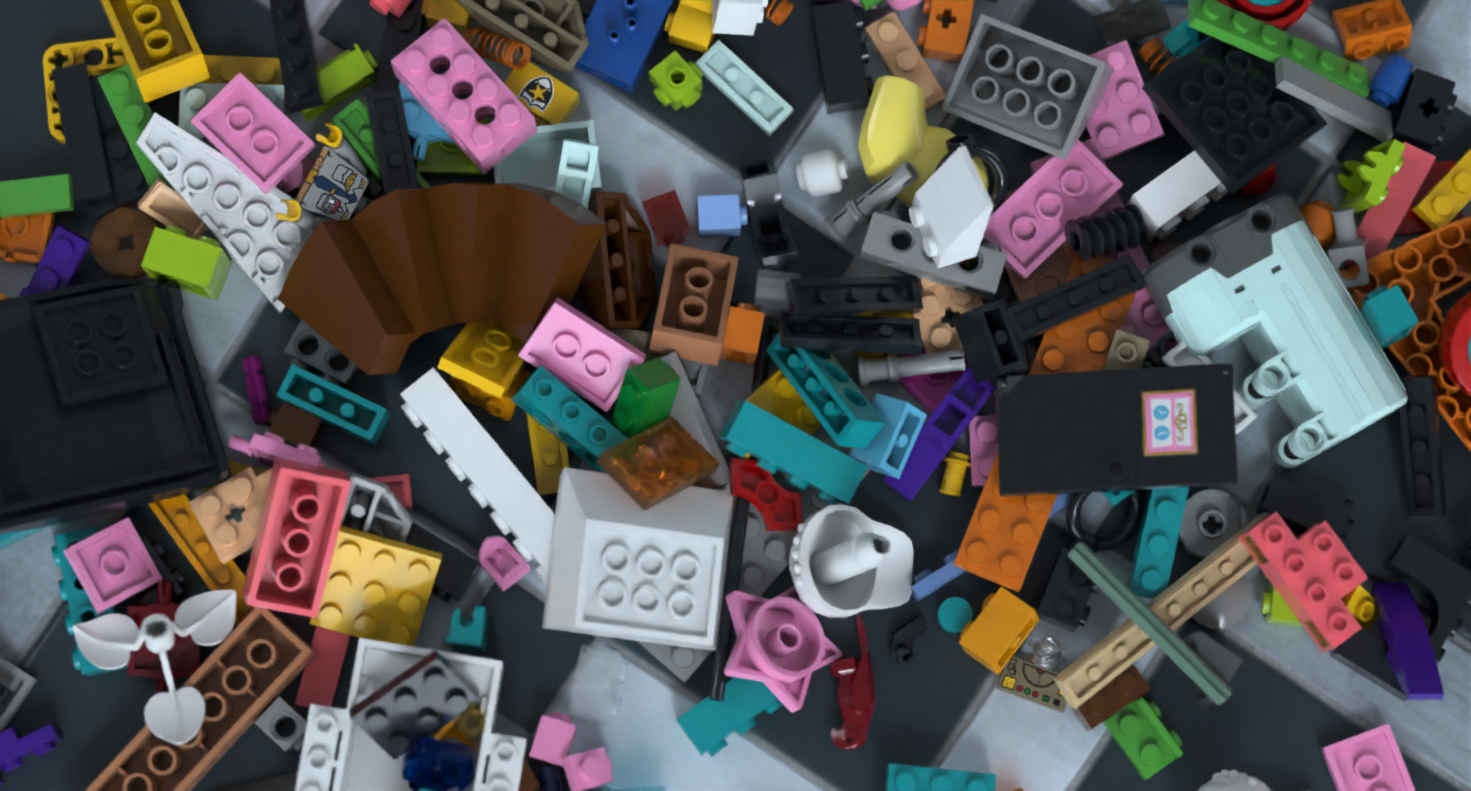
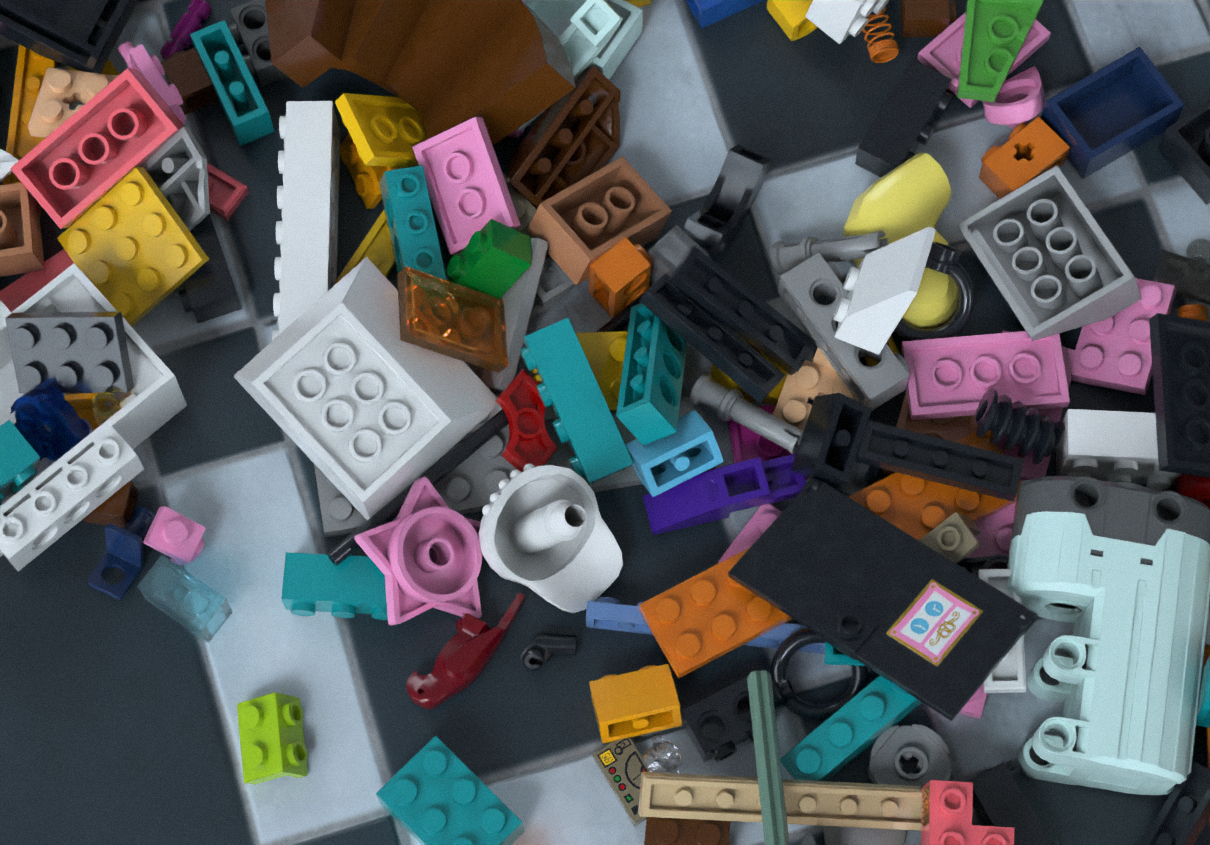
camera: 45 degrees right, 10 degrees down
teal hinge [445,606,490,653] -> none
bright pink plate [478,535,531,592] -> none
bright pink brick [529,711,577,768] -> none
clear brick [567,645,629,725] -> none
clear red brick [642,190,690,248] -> none
lime brick [649,50,703,111] -> none
light aqua plate [695,40,793,136] -> none
light blue brick [697,194,747,238] -> none
white head [796,149,849,197] -> none
light nougat plate [864,11,946,112] -> none
teal tile [937,597,973,633] -> none
yellow pin [939,451,971,497] -> none

